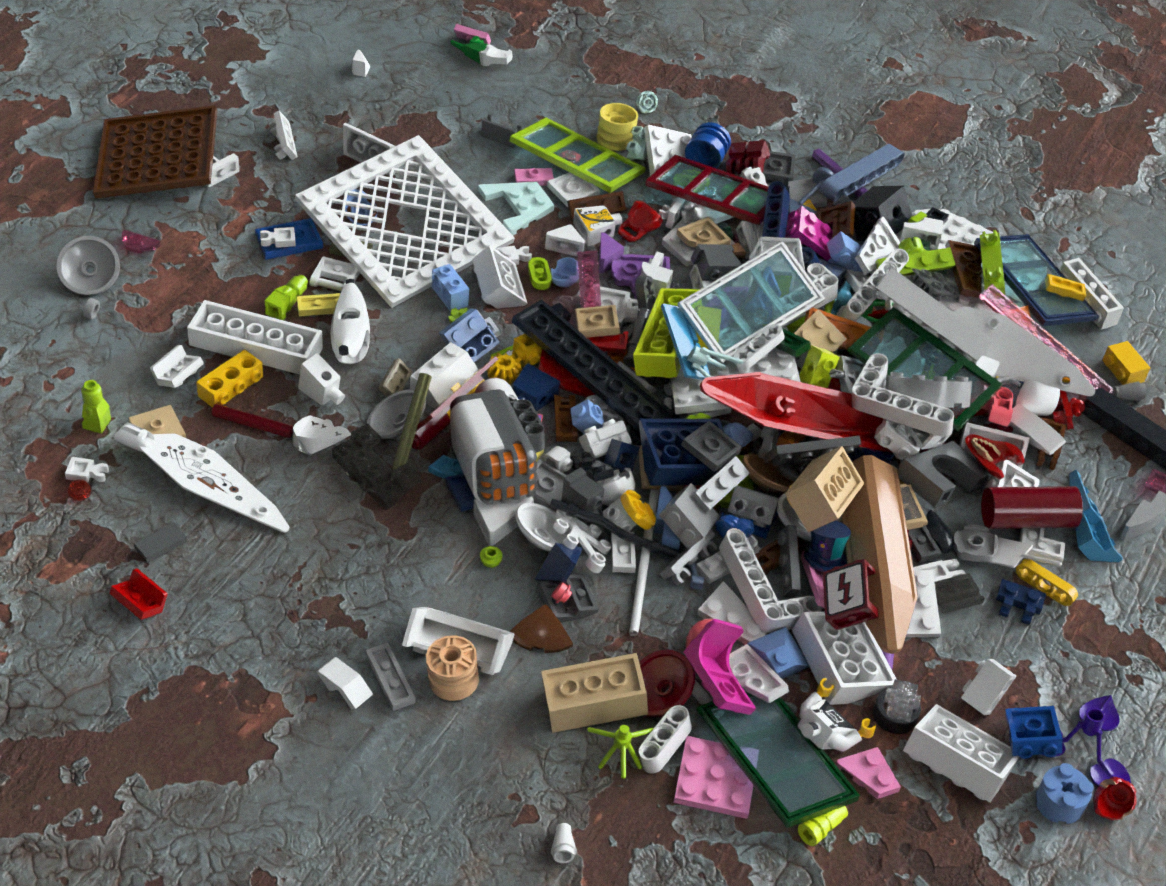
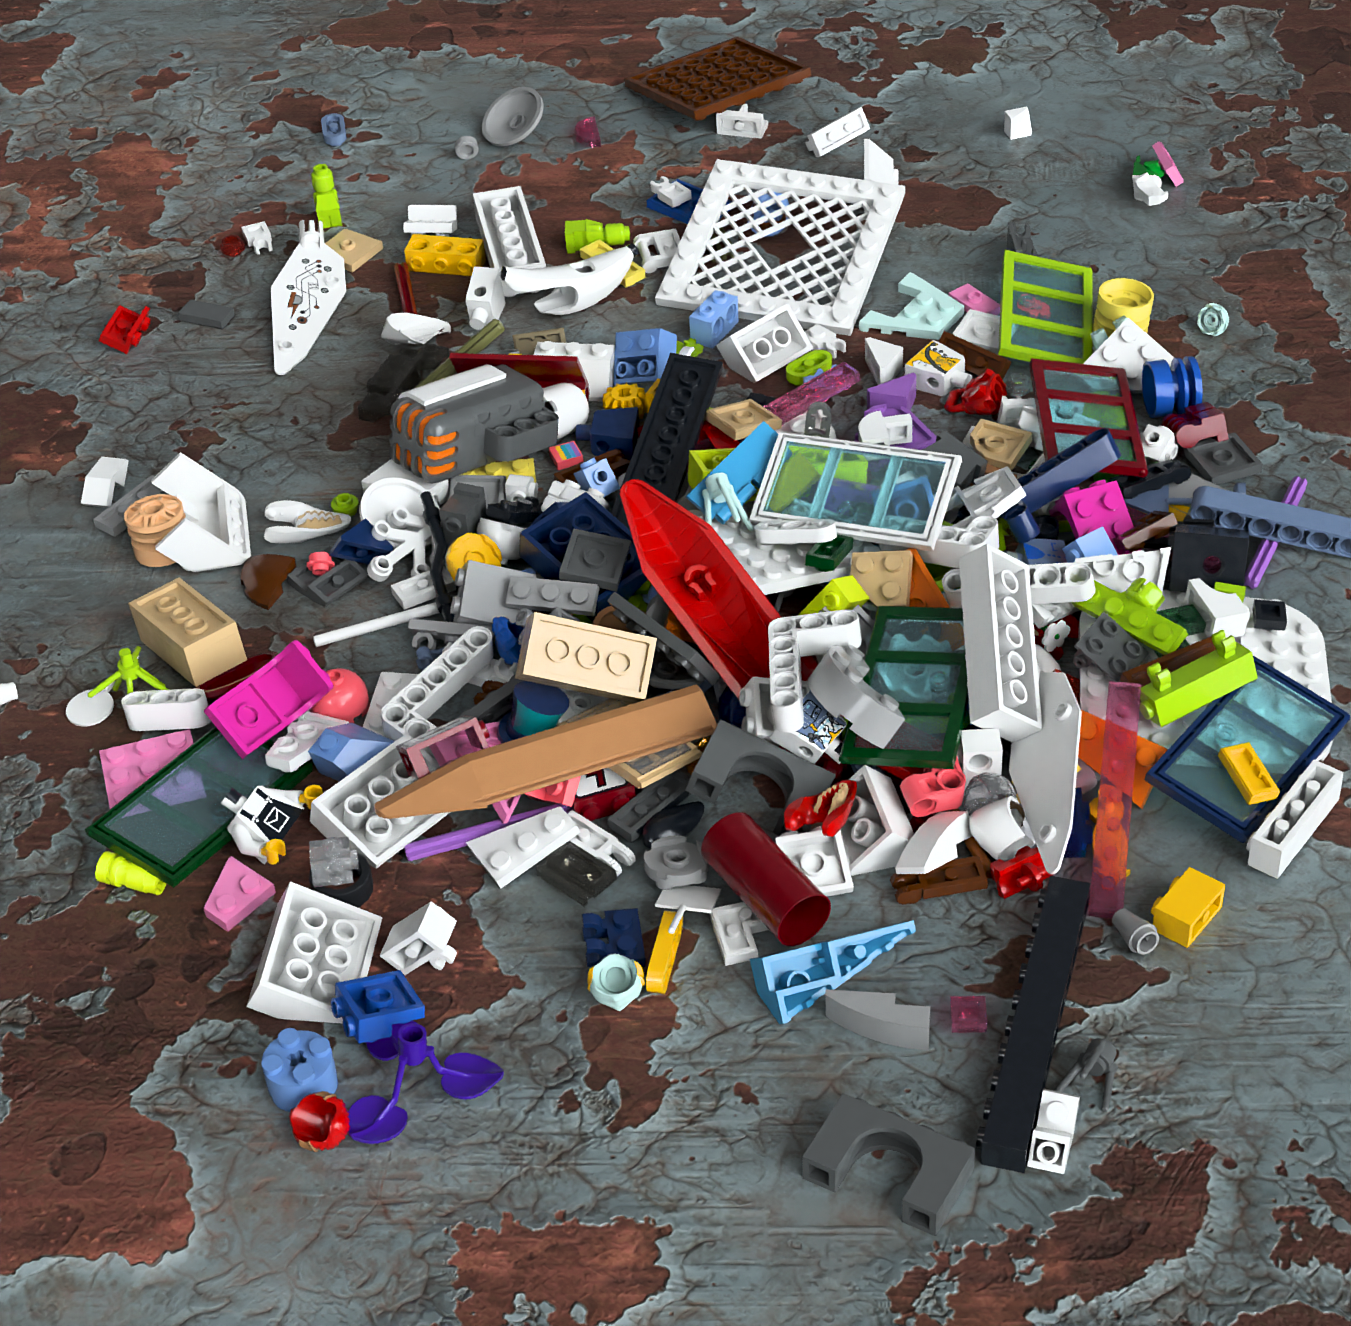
camera: 70 degrees right, 5 degrees down
none -> white piece [66,655,139,727]
none -> white animal [264,500,351,543]
none -> light aqua hair [587,953,645,1011]

